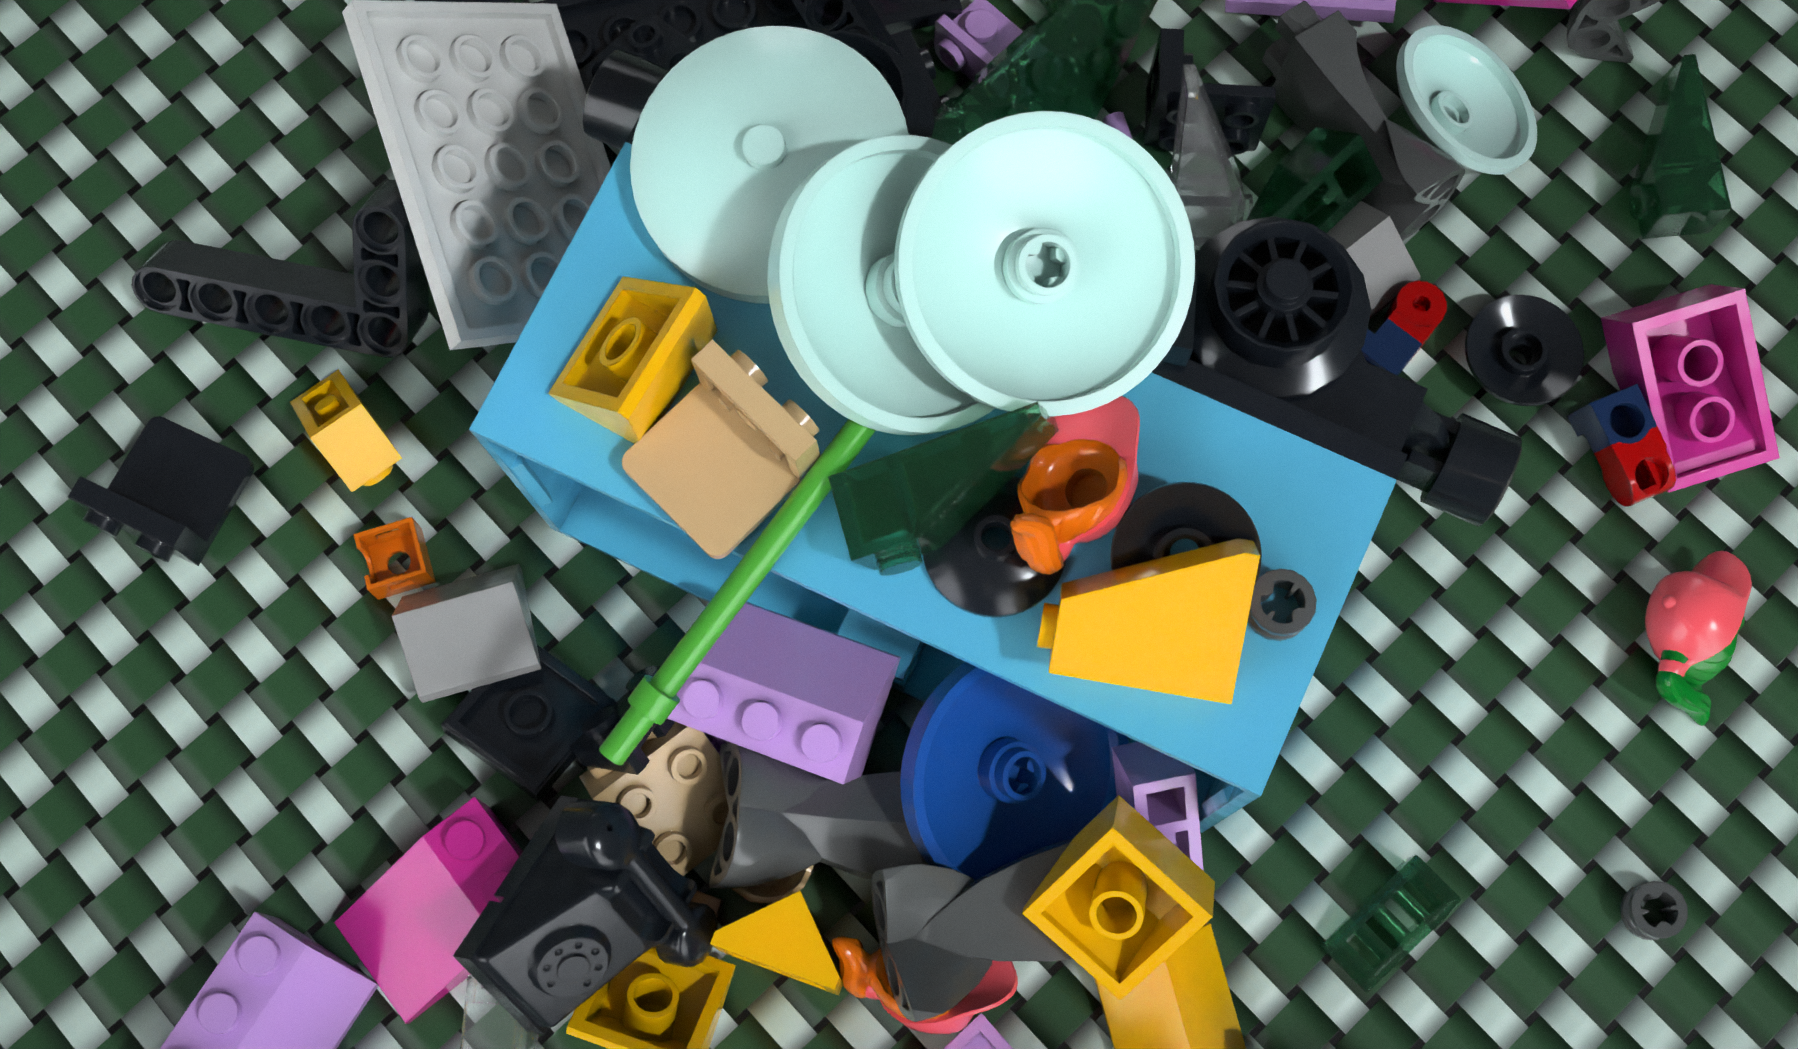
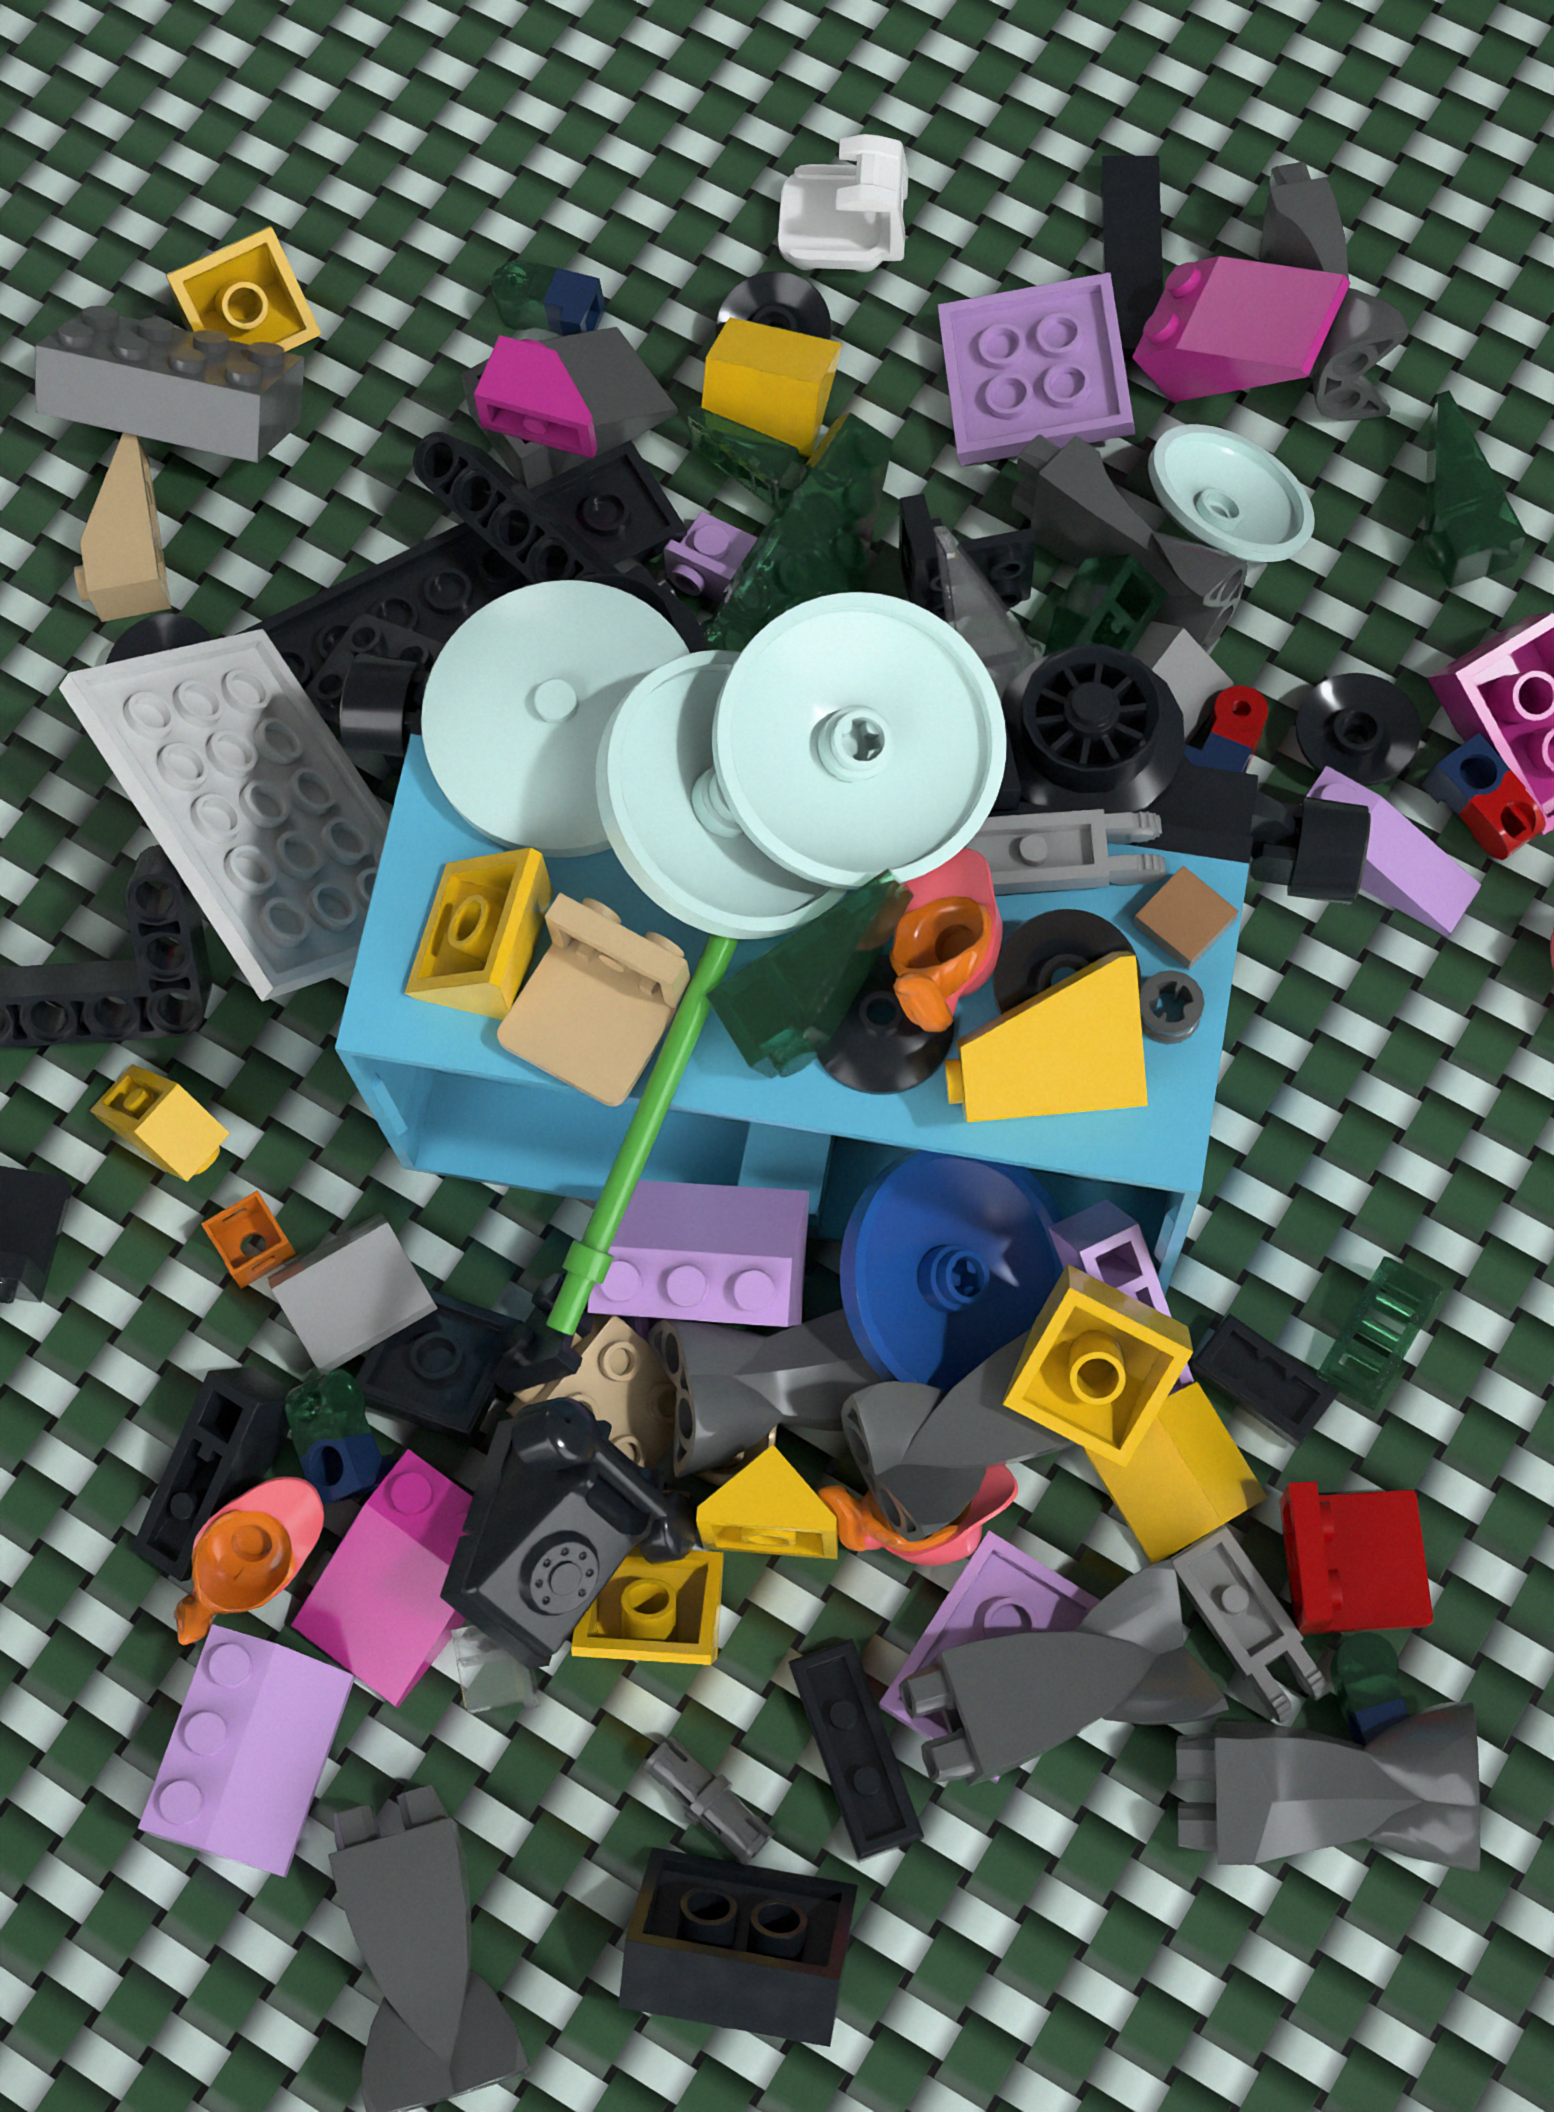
camera: 10 degrees left, 5 degrees down
none -> black slope [131,1367,304,1582]
none -> orange hair [174,1476,324,1645]
none -> leg [285,1369,396,1506]
none -> light grey hinge [963,809,1166,895]
none -> medium nougat tile [1133,866,1239,970]
none -> black plate [1189,1313,1339,1449]
none -> lavender slope [1306,766,1481,938]

